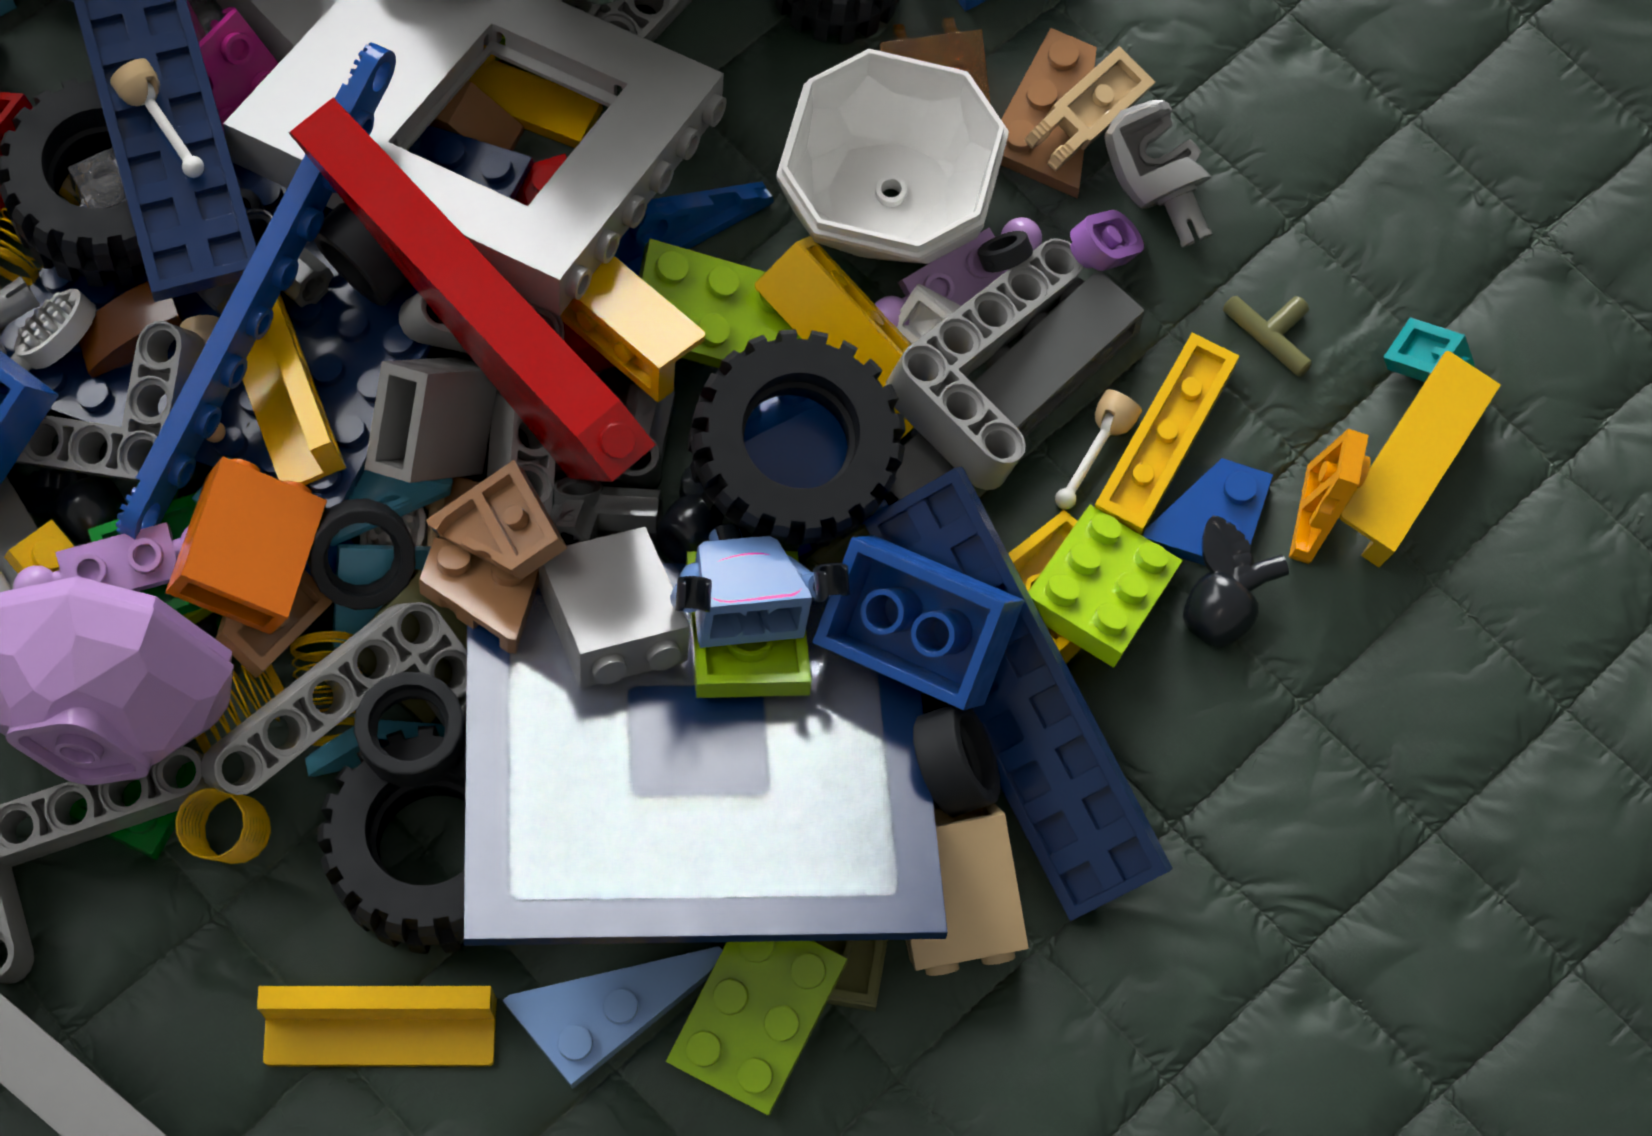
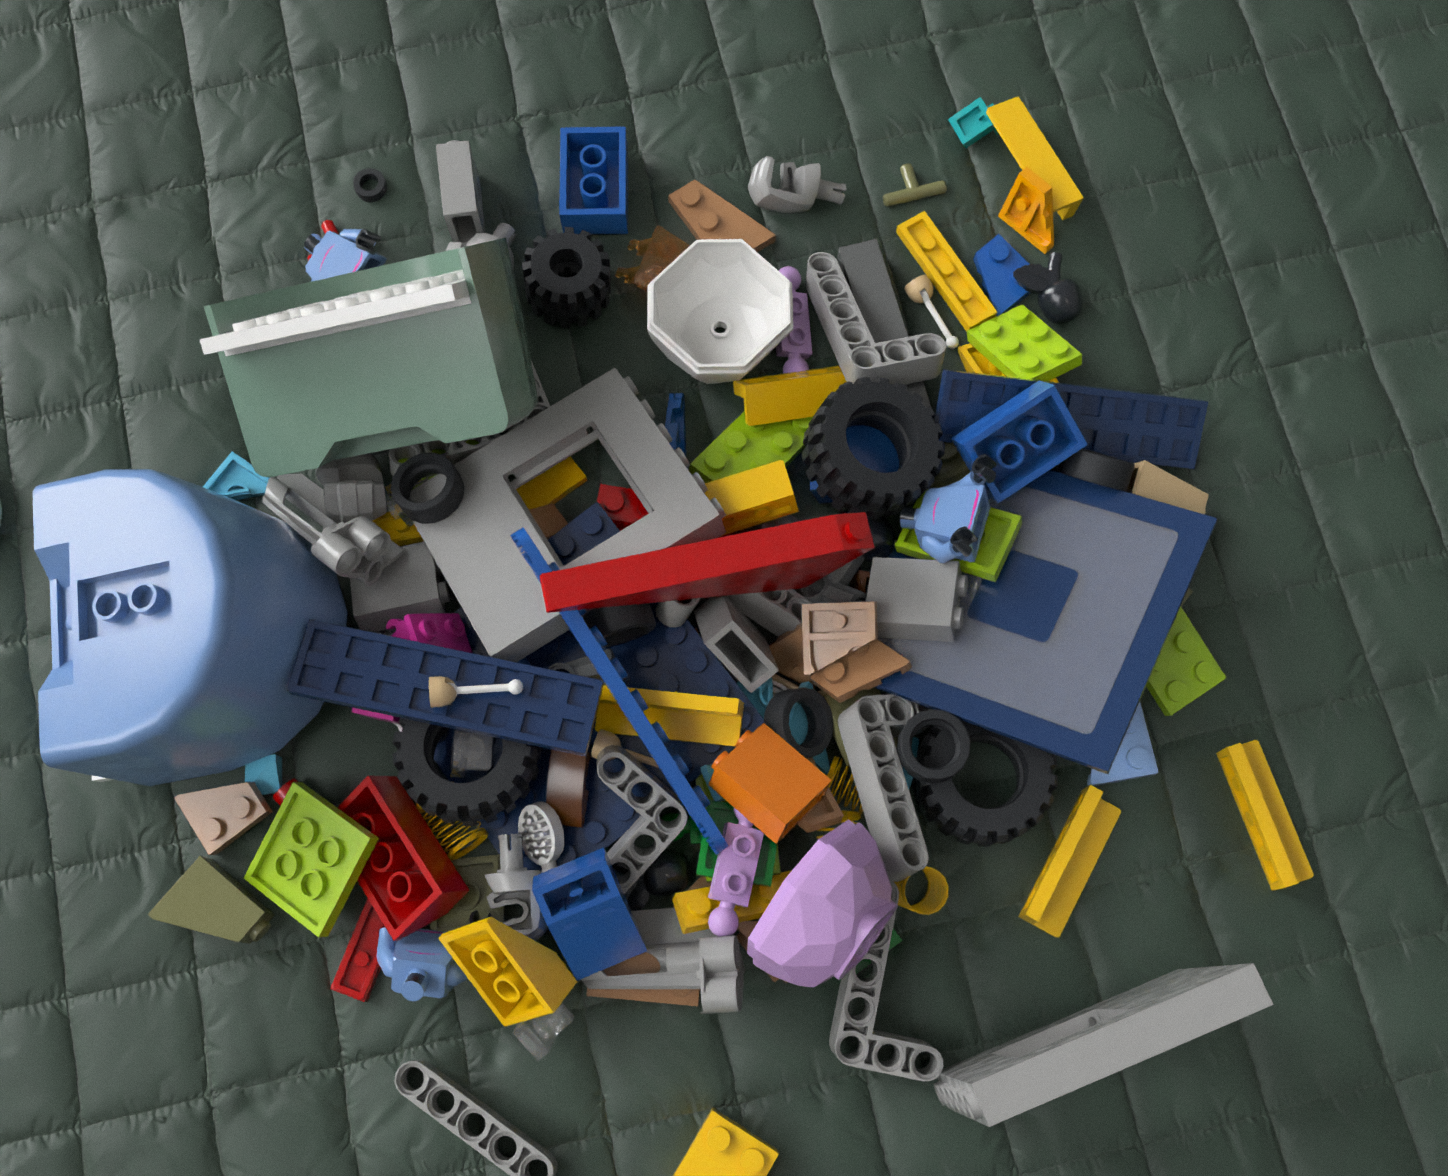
camera: 60 degrees left, 5 degrees up
white slope [896,284,961,344] -> none
black piece [977,231,1033,273] -> none
tan hinge [1024,46,1155,172] -> none
medium lavender plate [1070,210,1144,271] -> none

